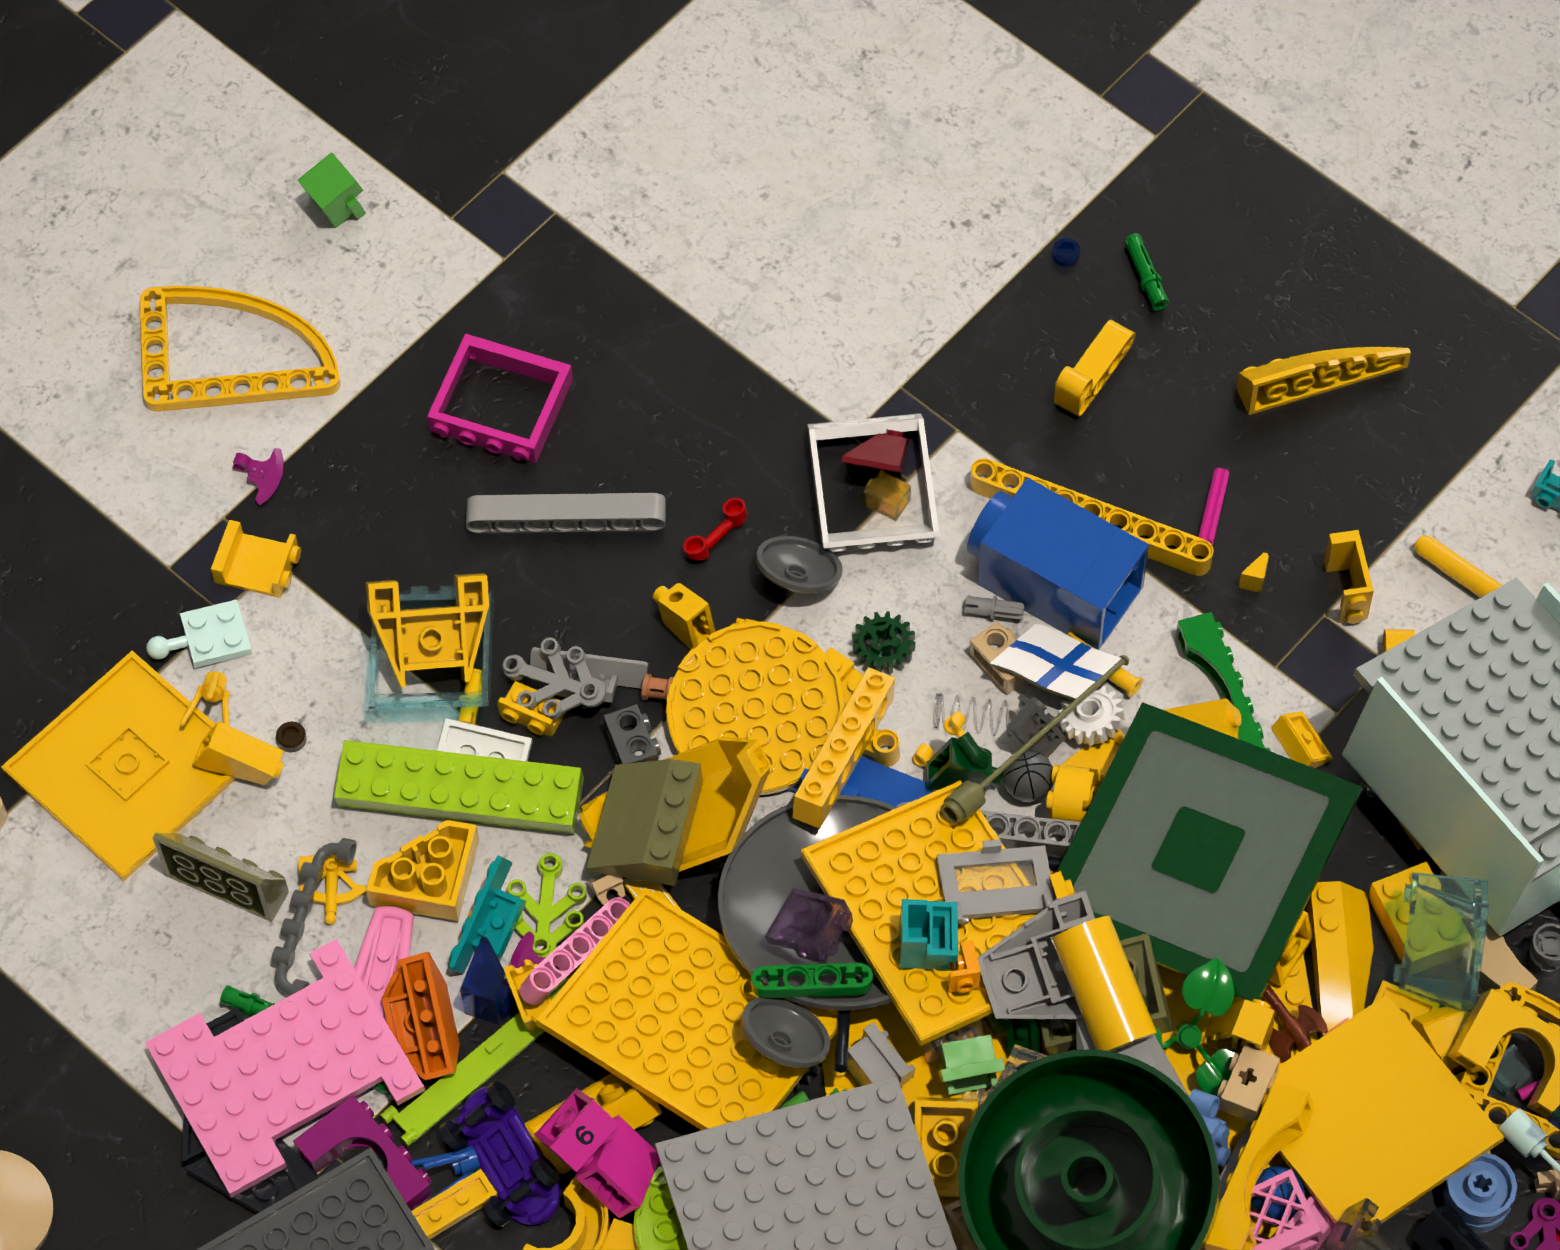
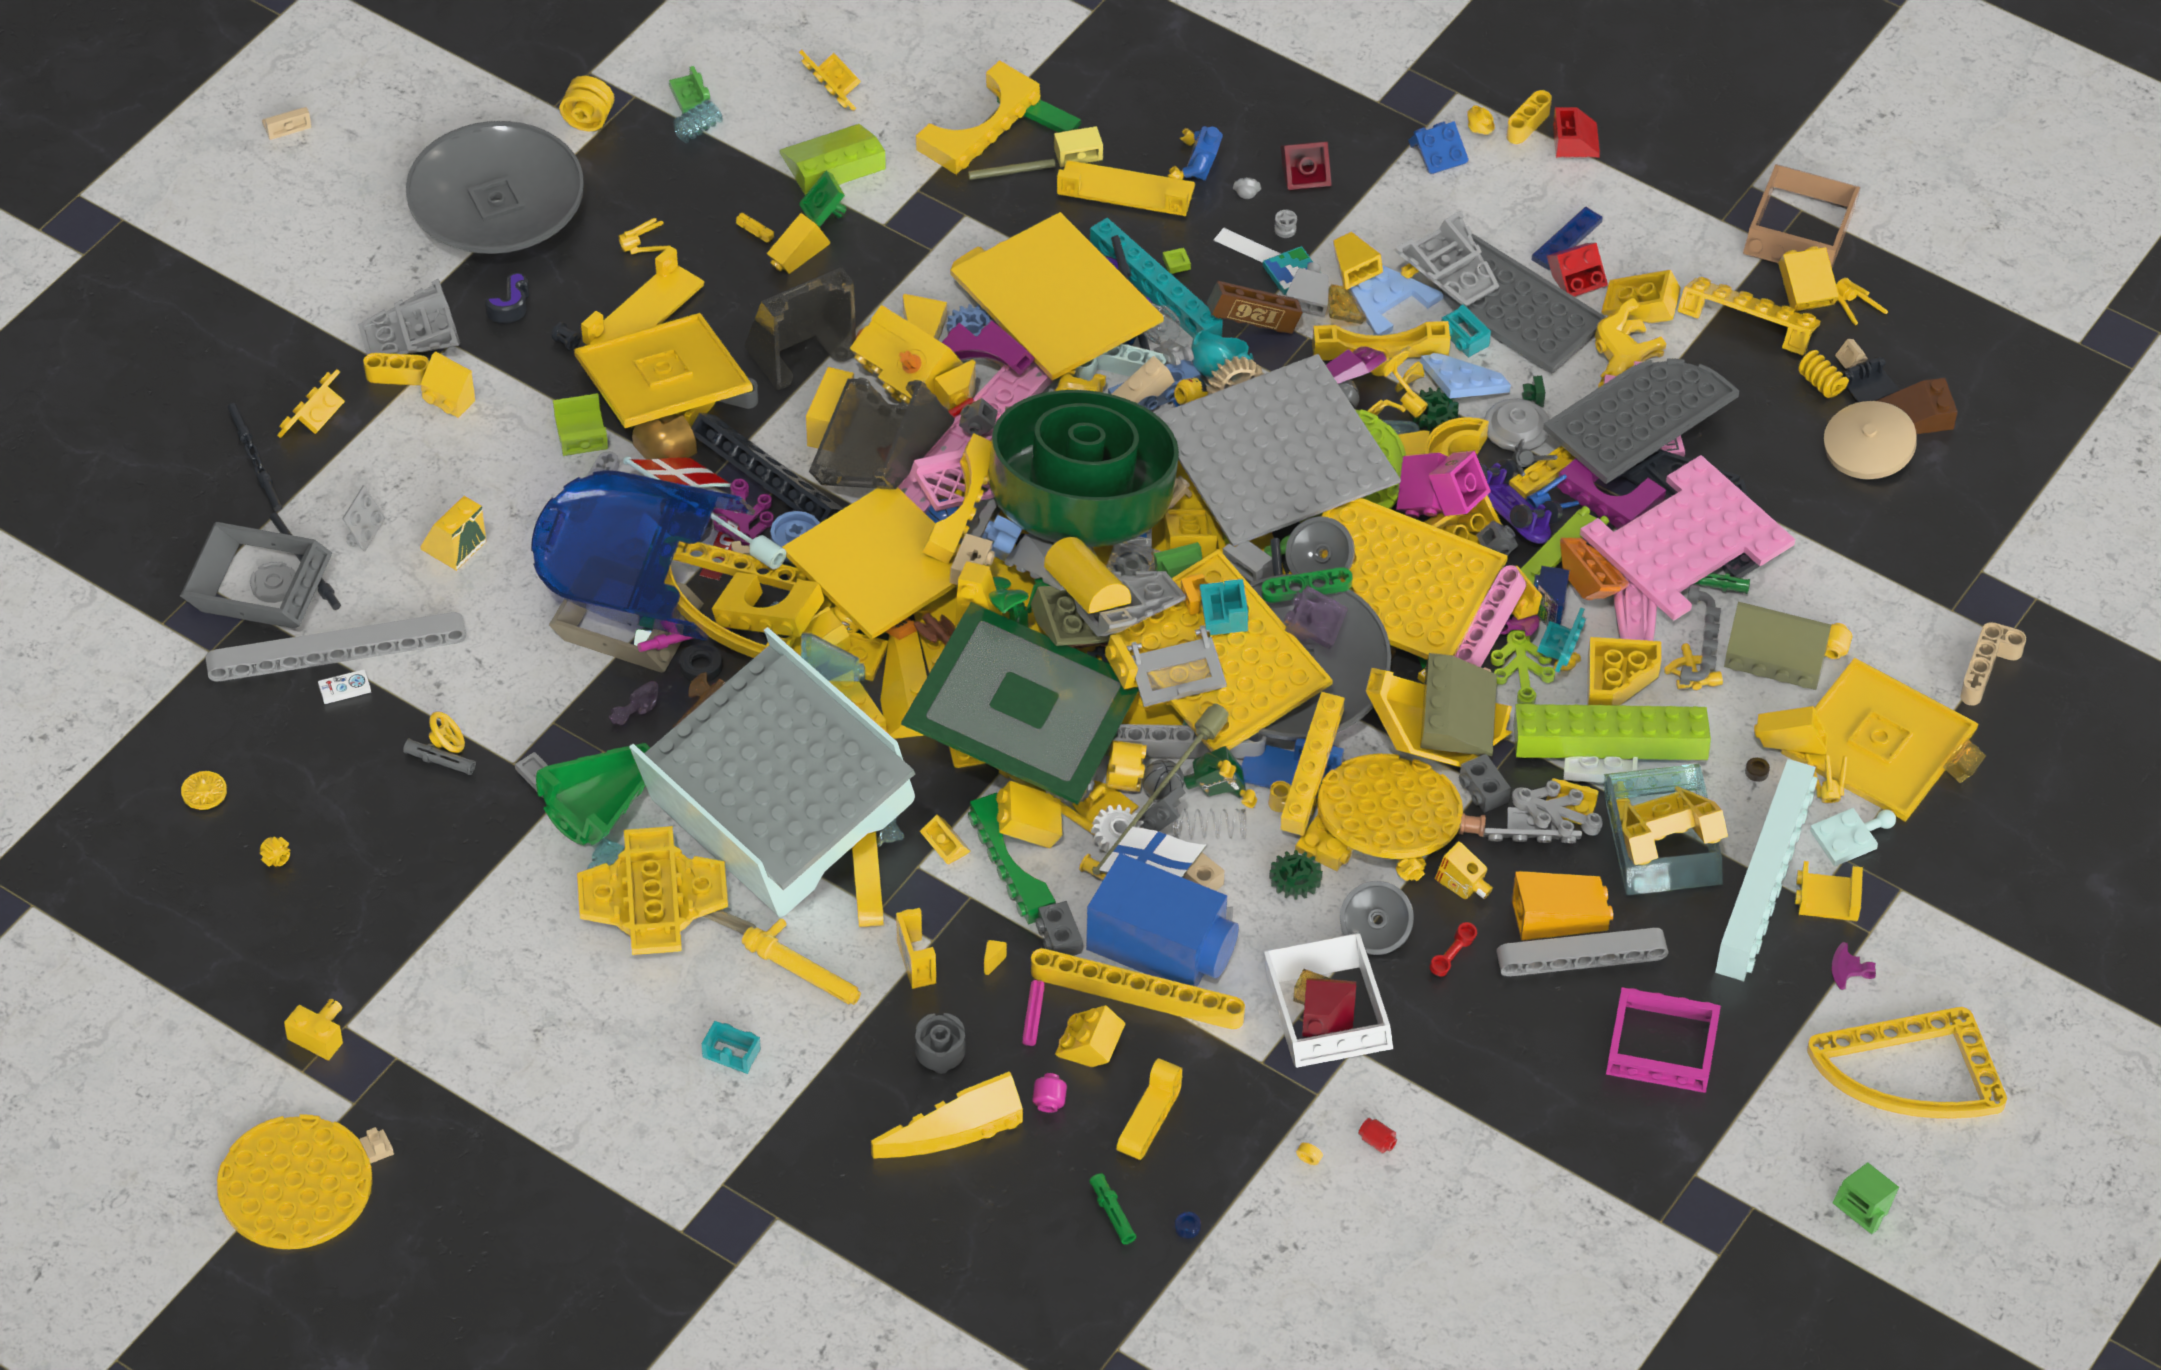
camera: 170 degrees right, 10 degrees down
none -> dark grey brick [915,1013,966,1074]
none -> dark pink head [1032,1073,1067,1113]
none -> dark grey brick [1035,901,1082,956]
none -> yellow slope [1055,1005,1126,1067]
none -> yellow tile [1296,1142,1323,1165]
none -> red brick [1358,1118,1397,1153]
none -> dark grey brick [1476,521,1518,556]
none -> dark grey plant [1512,439,1558,476]
none -> light orange slope [1512,871,1613,940]
none -> light aqua brick [1715,759,1818,981]
none -> yellow head [1825,623,1853,659]
none -> clear yellow brick [1943,740,1986,783]

